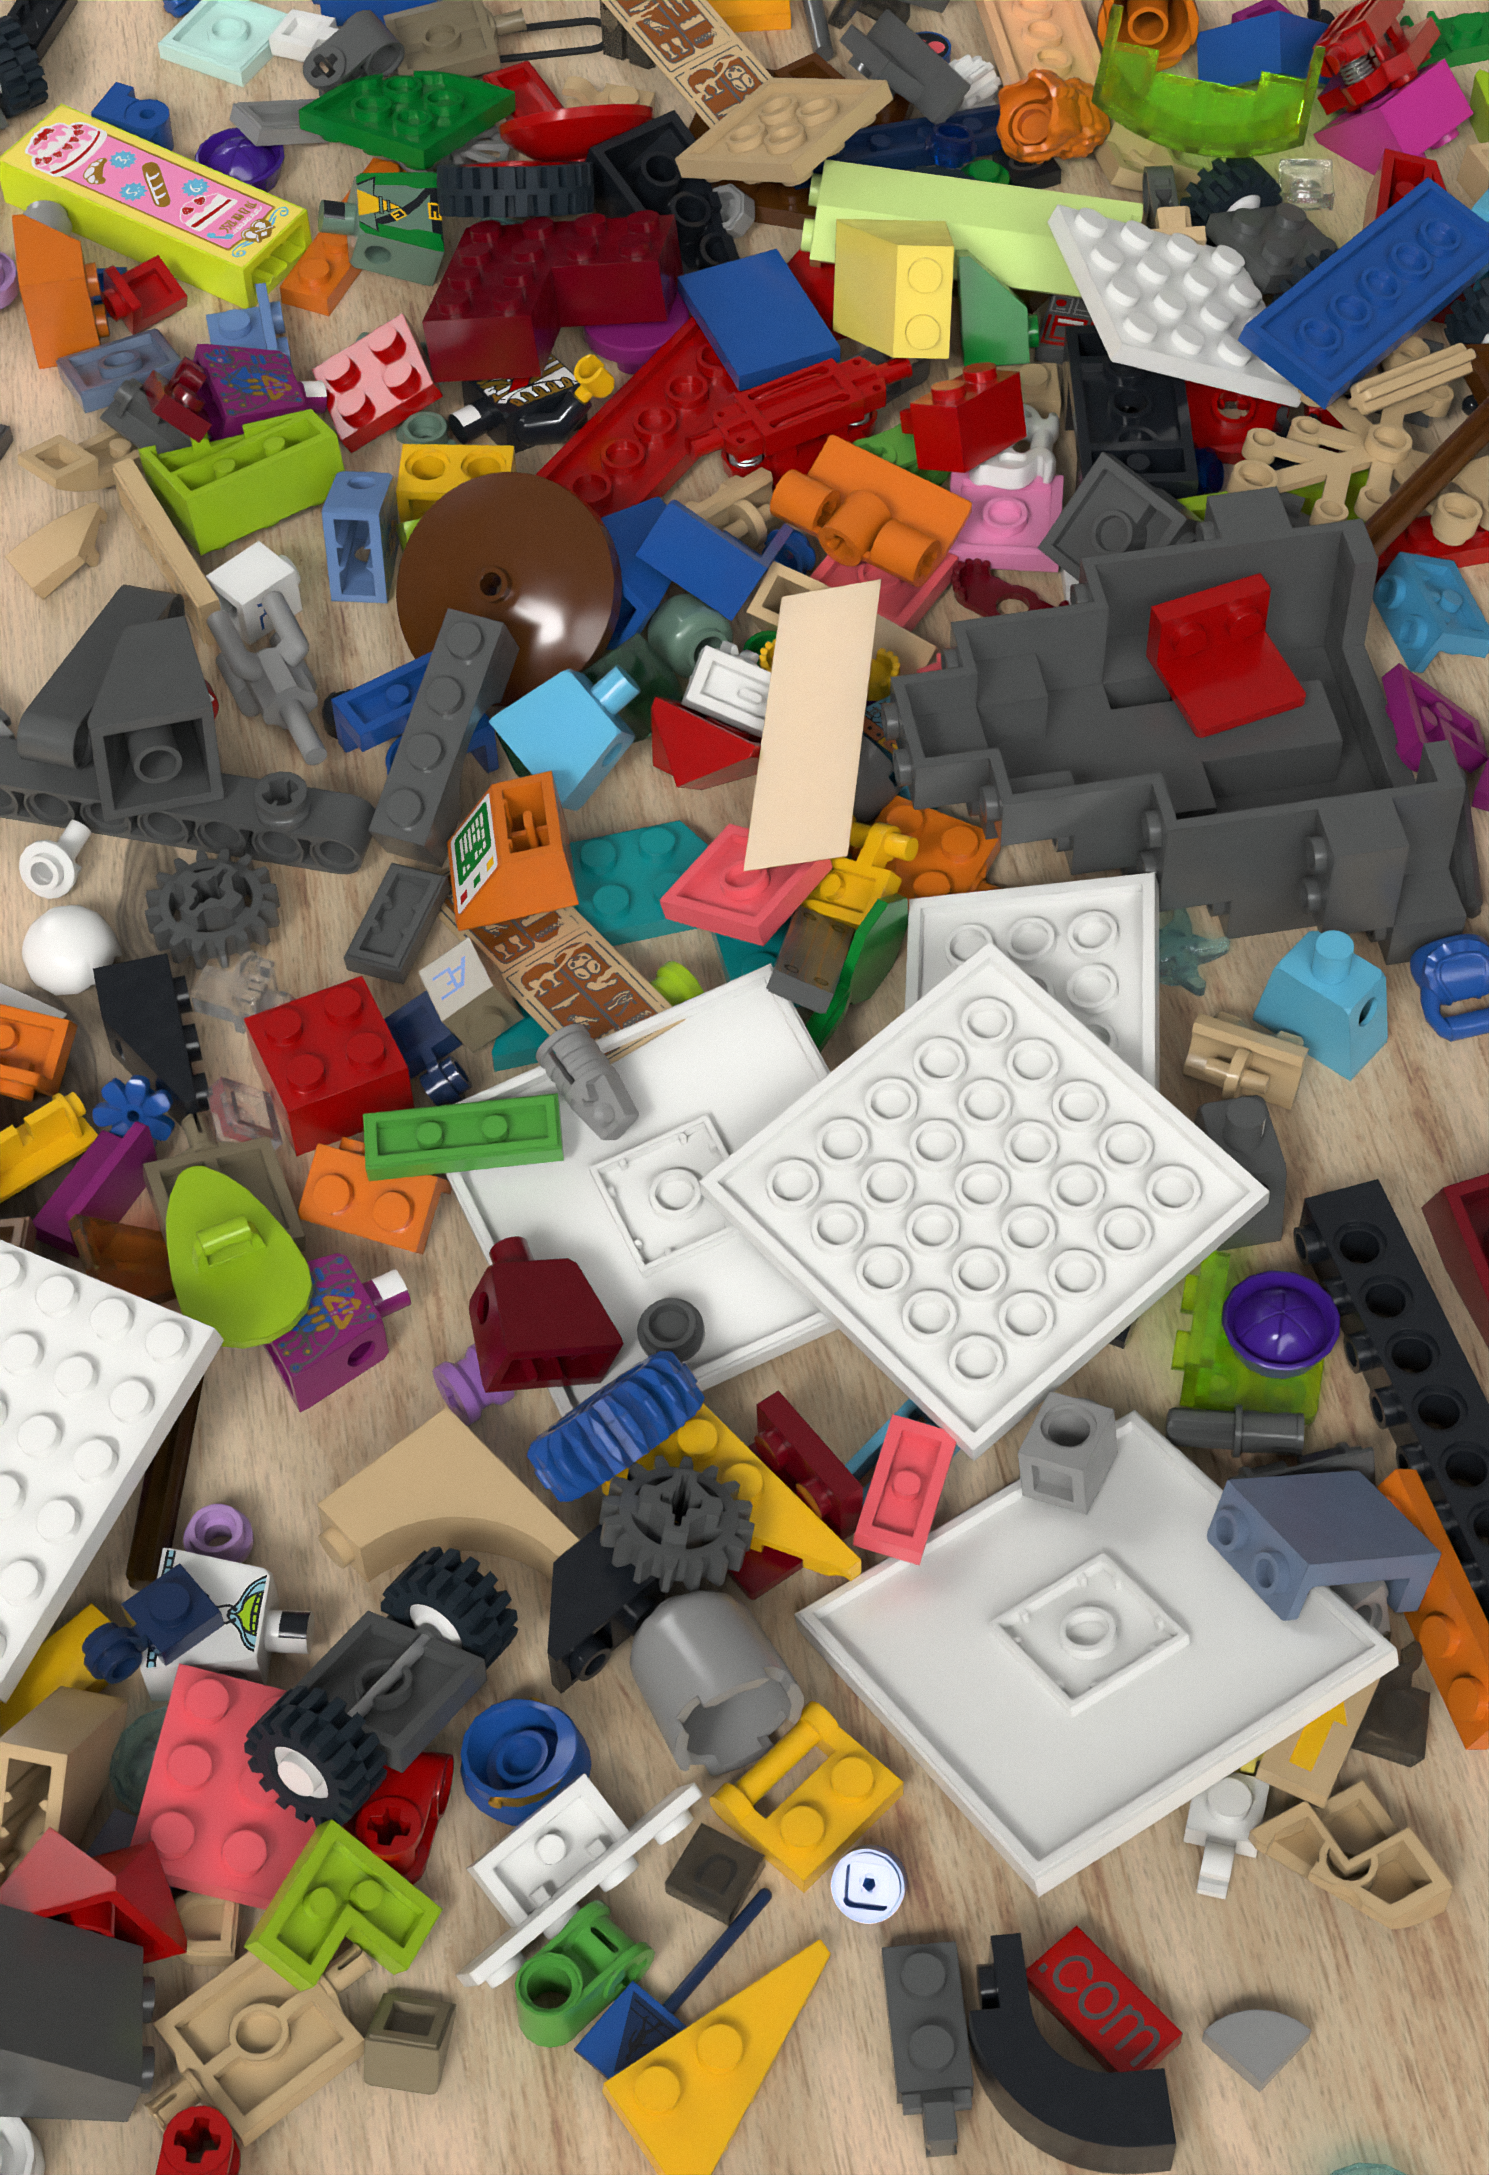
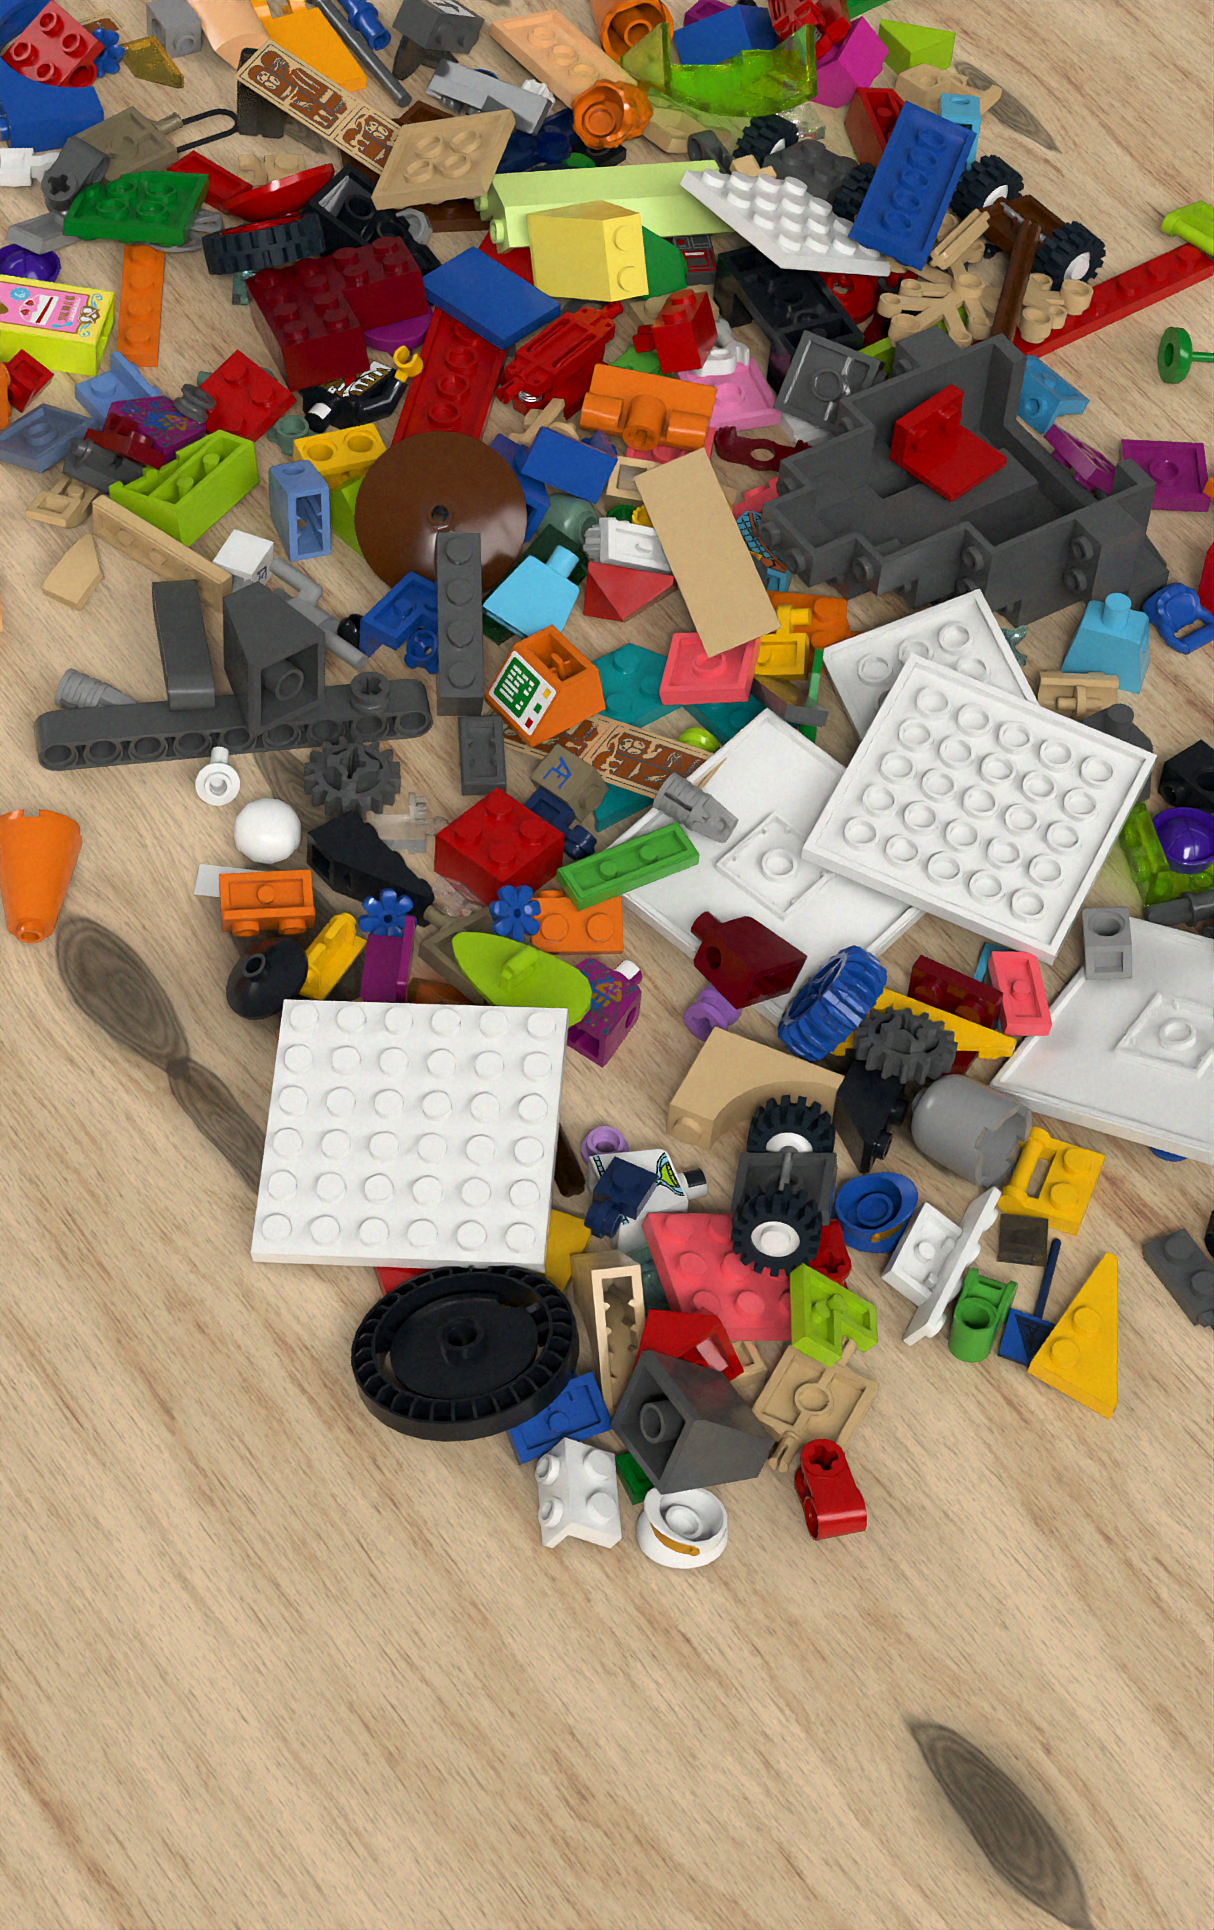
camera: 30 degrees left, 5 degrees down
sand green torso [318,172,445,286] -> none
dark tan slope [364,1993,456,2095] -> none
dark grey plate [637,1298,705,1363] -> none
tile [831,1844,908,1924] -> none
none -> dark grey bush [173,384,217,423]
none -> blue plant [489,885,541,943]

